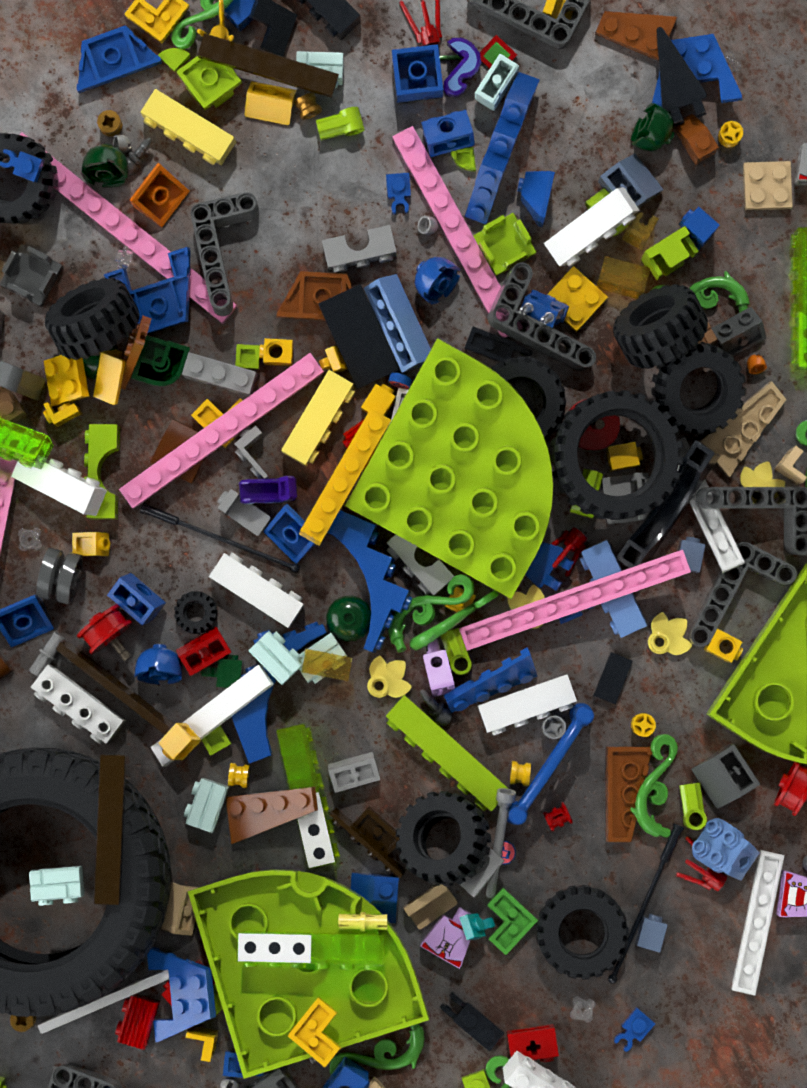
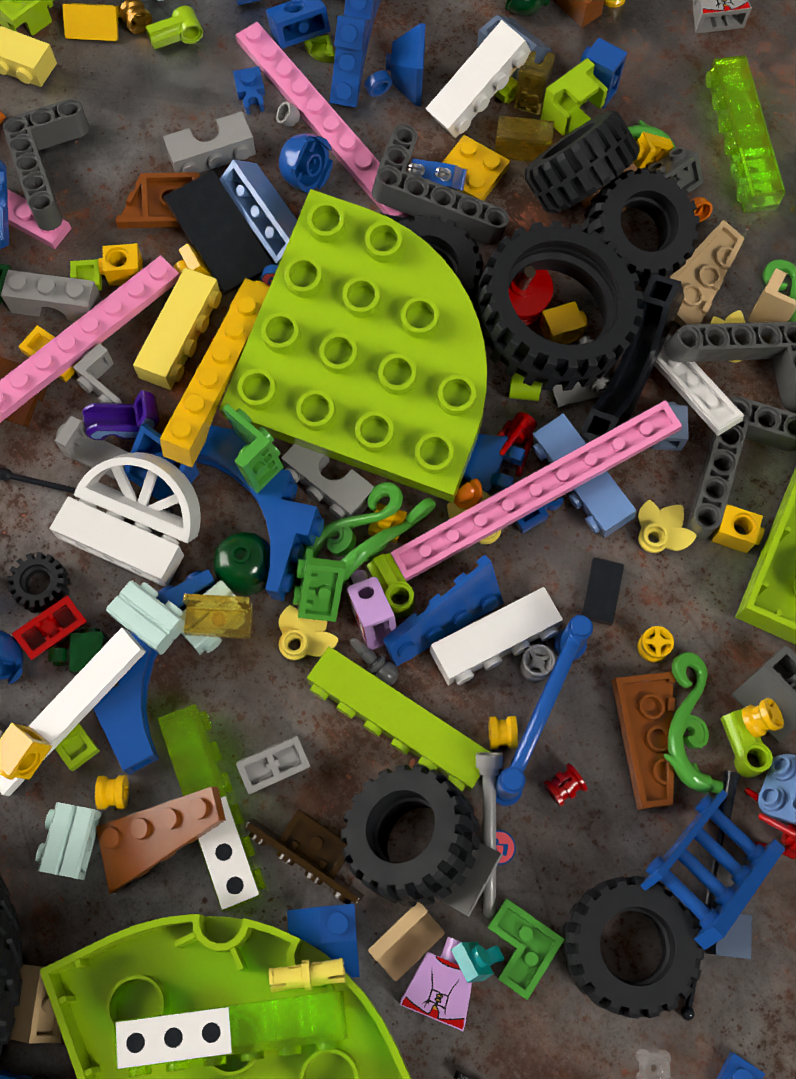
camera: 15 degrees left, 15 degrees down
lime panel [473,213,536,277] -> none
tan plate [743,161,792,210] -> none
none -> white window [74,452,201,543]
none -> bright green bracket [222,404,284,494]
none -> bright green bracket [292,548,346,622]
none -> blue tile [364,70,392,97]
none -> orange piece [453,478,483,510]
none -> yellow bracket [633,132,674,168]
none -> blue fence [640,790,785,950]
none -> yellow wheel [742,697,784,738]

